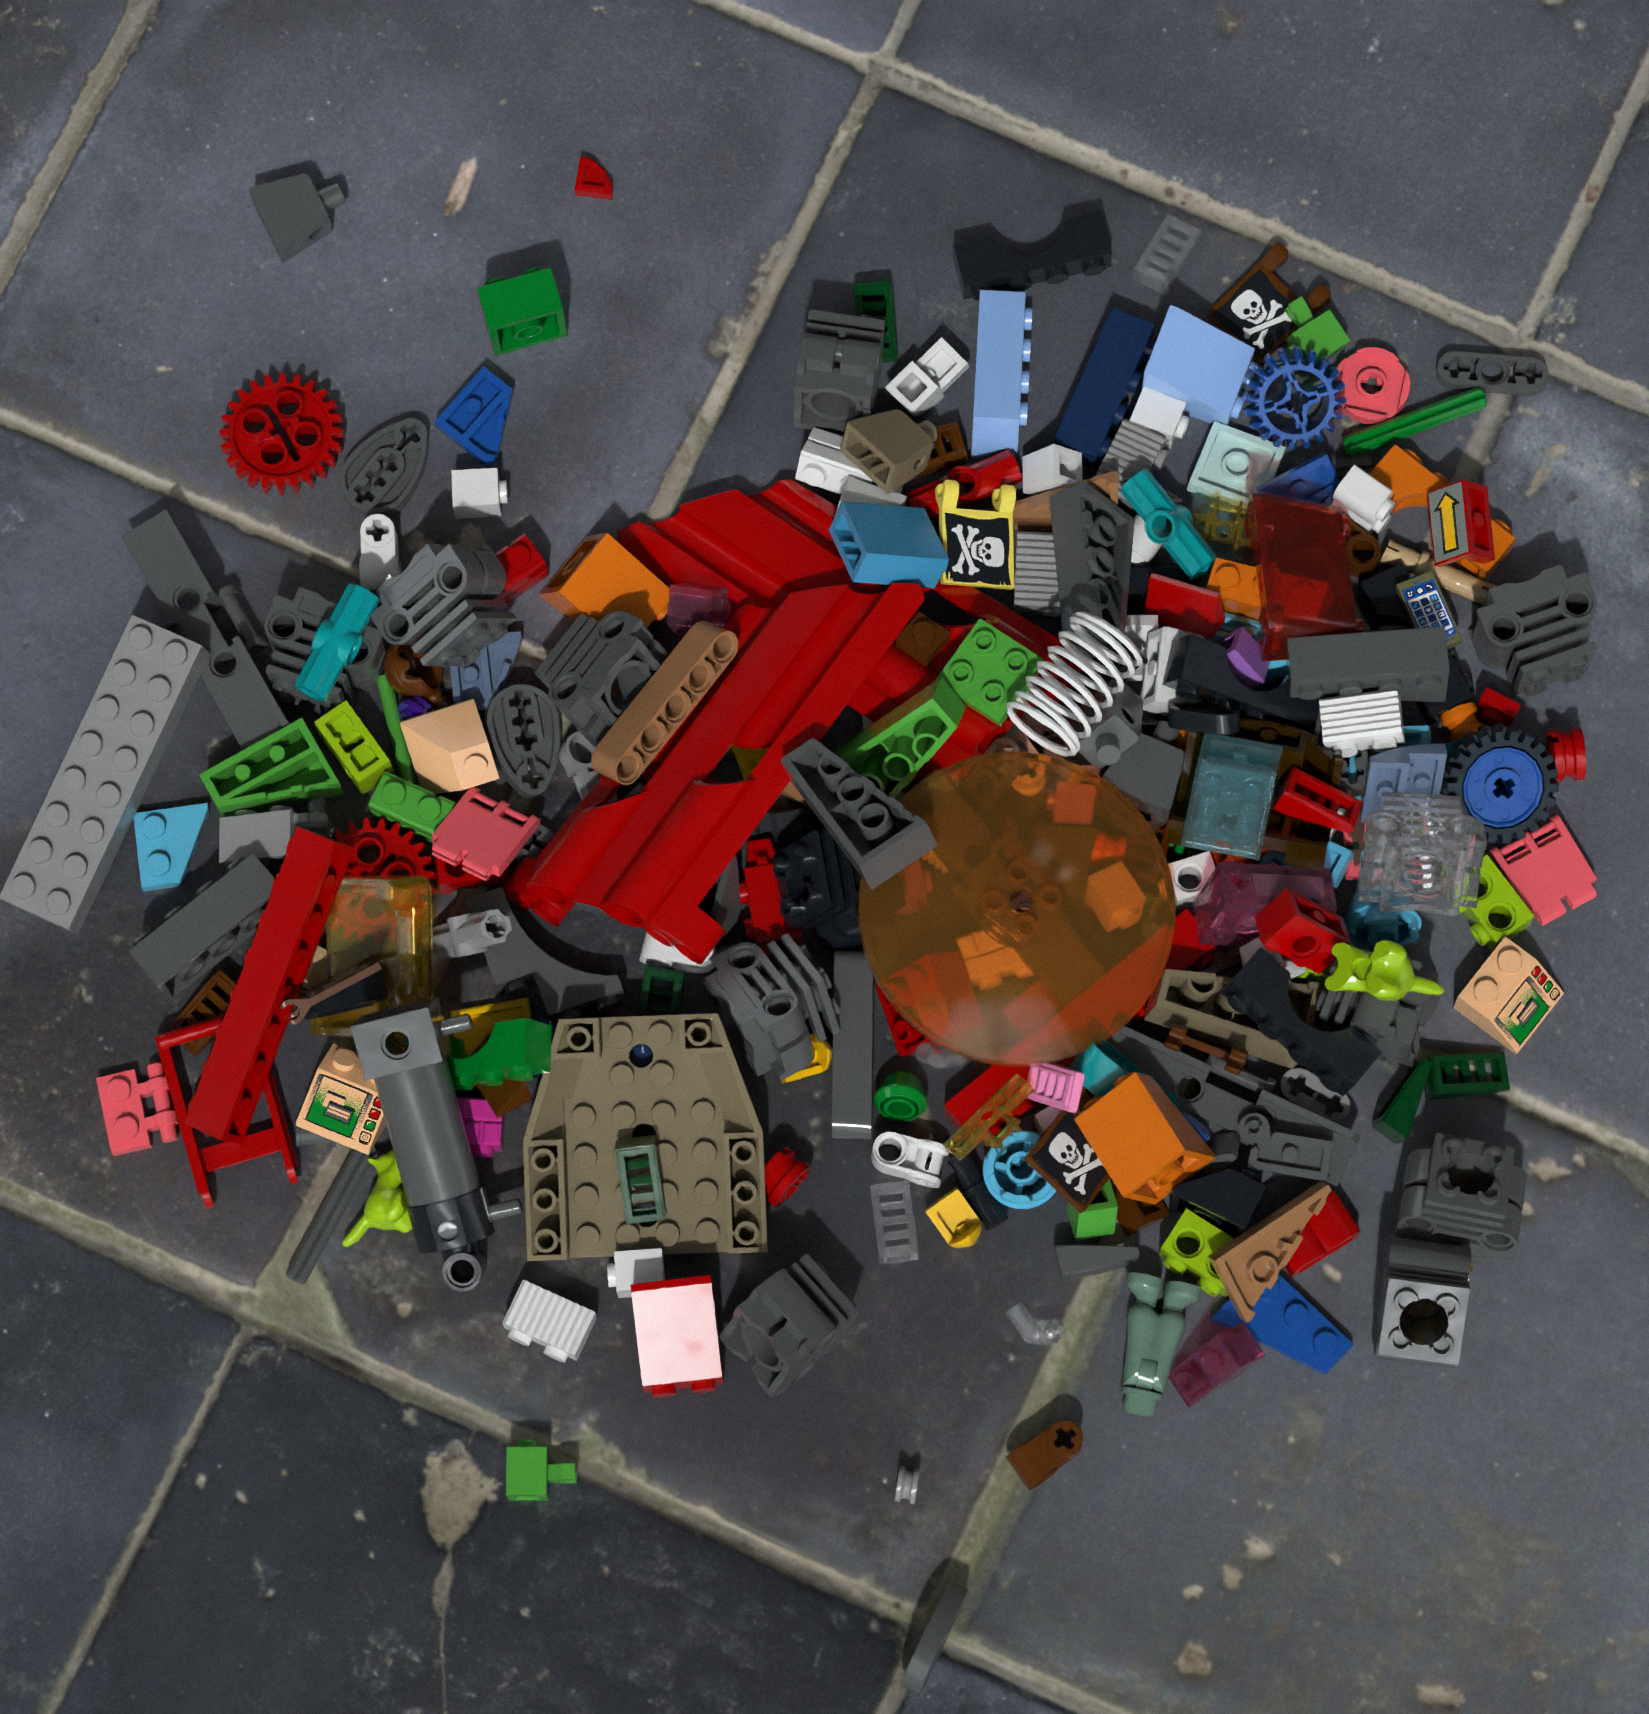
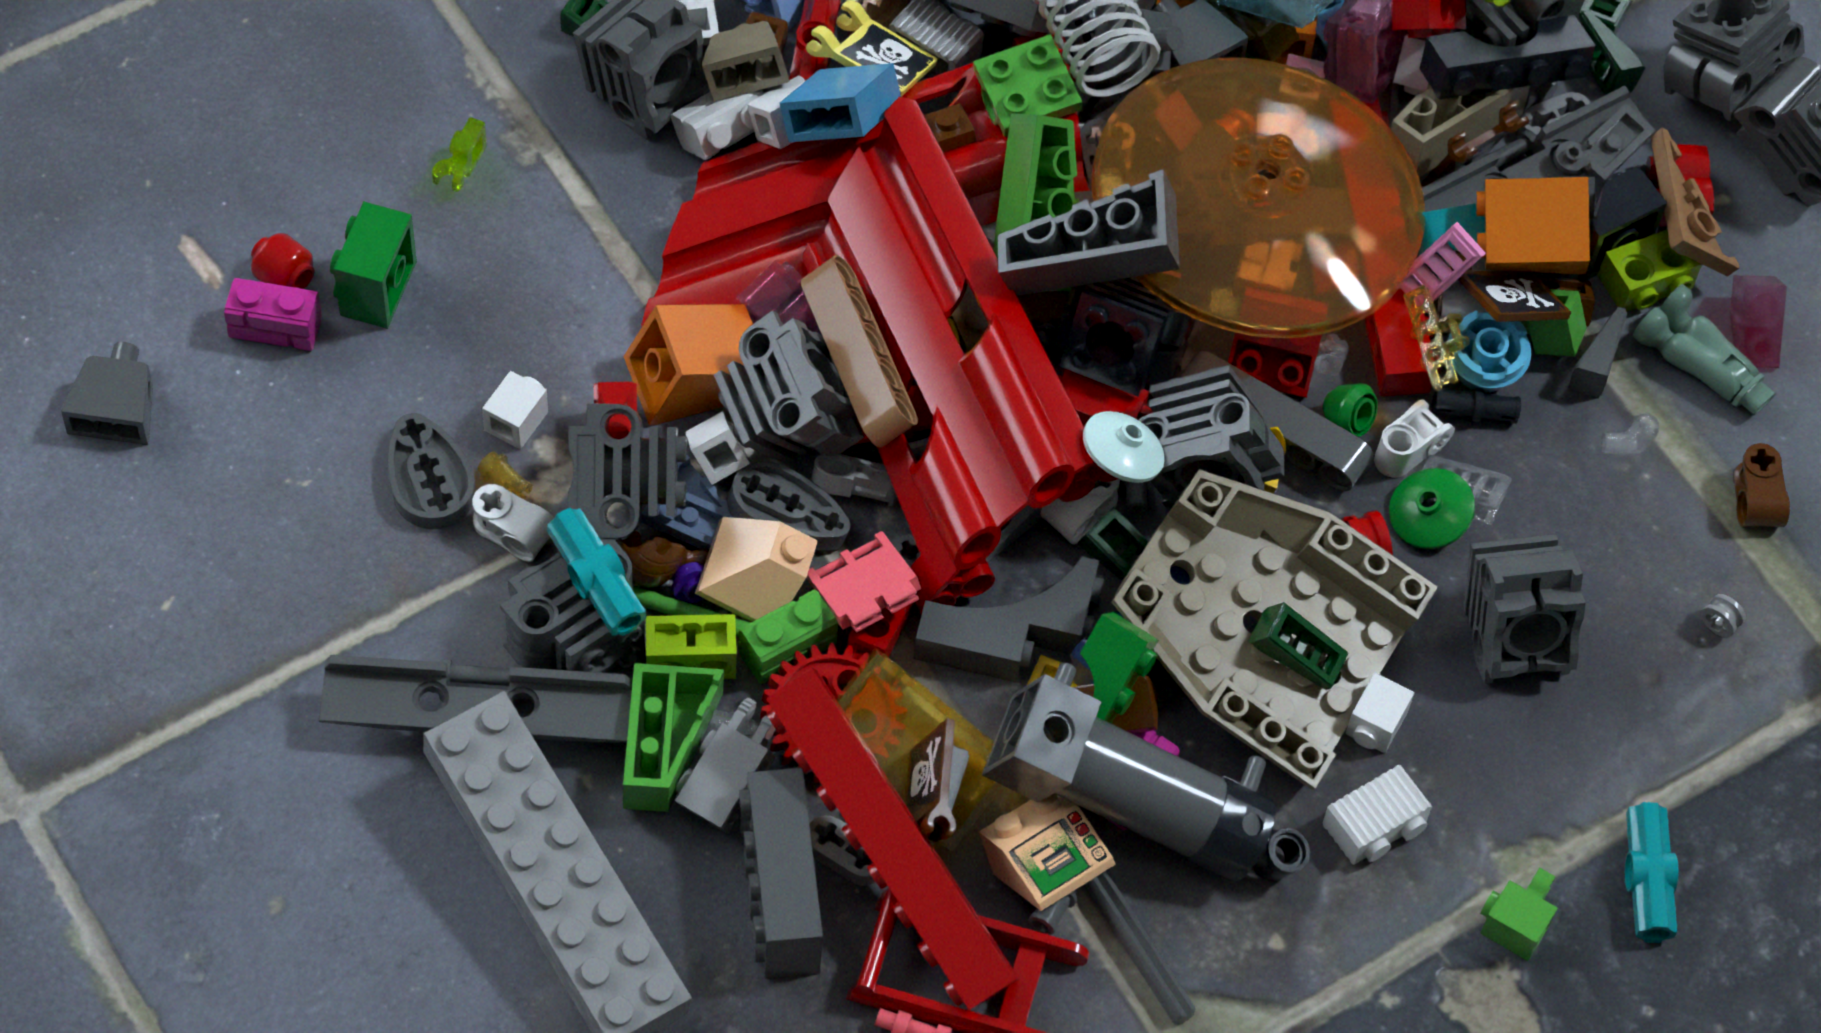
camera: 65 degrees left, 15 degrees down
medium azure wing [133,803,210,892] -> none
reddish brown slope [167,969,236,1057] -> none
red gear [219,373,345,496] -> none
lime animal [342,1149,412,1247] -> none
light grey piece [425,909,512,960] -> none
blue wing [434,366,514,468] -> none
red tile [575,156,613,200] -> none
slope [630,1275,724,1398] -> none
yellow plate [924,1187,982,1248] -> none
blue wing [1210,1273,1354,1375] -> none
none -> dark pink brick [224,278,322,351]
none -> red head [251,233,315,289]
none -> clear neon green plate [432,117,487,192]
none -> clear yellow pin [477,451,533,499]
none -> white brick [685,411,750,485]
none -> light aqua dish [1083,411,1165,483]
none -> green dish [1389,468,1475,549]
none -> teal piece [1625,802,1679,943]

